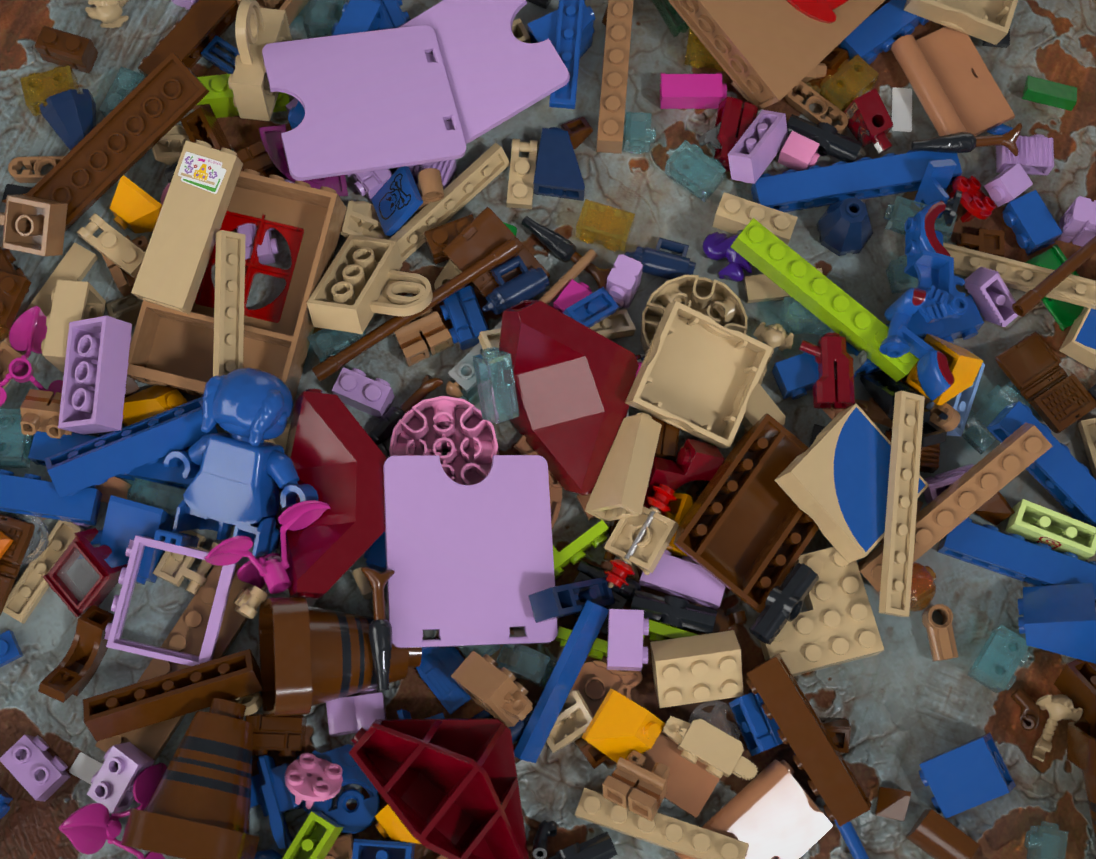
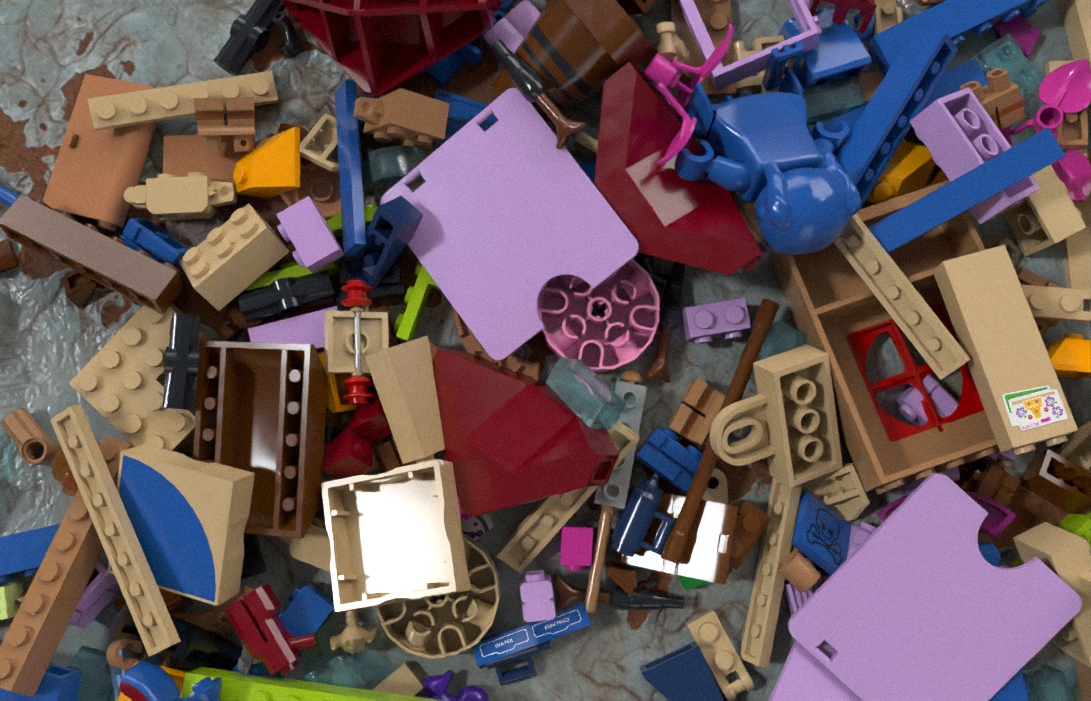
camera: 145 degrees right, 10 degrees up
blue plate [563,287,619,328] -> none
clear yellow brick [576,199,635,251] -> none
none -> blue sticker [472,604,591,667]
none -> reddish brown slope [605,560,637,595]
none -> blue tile [868,127,1066,253]

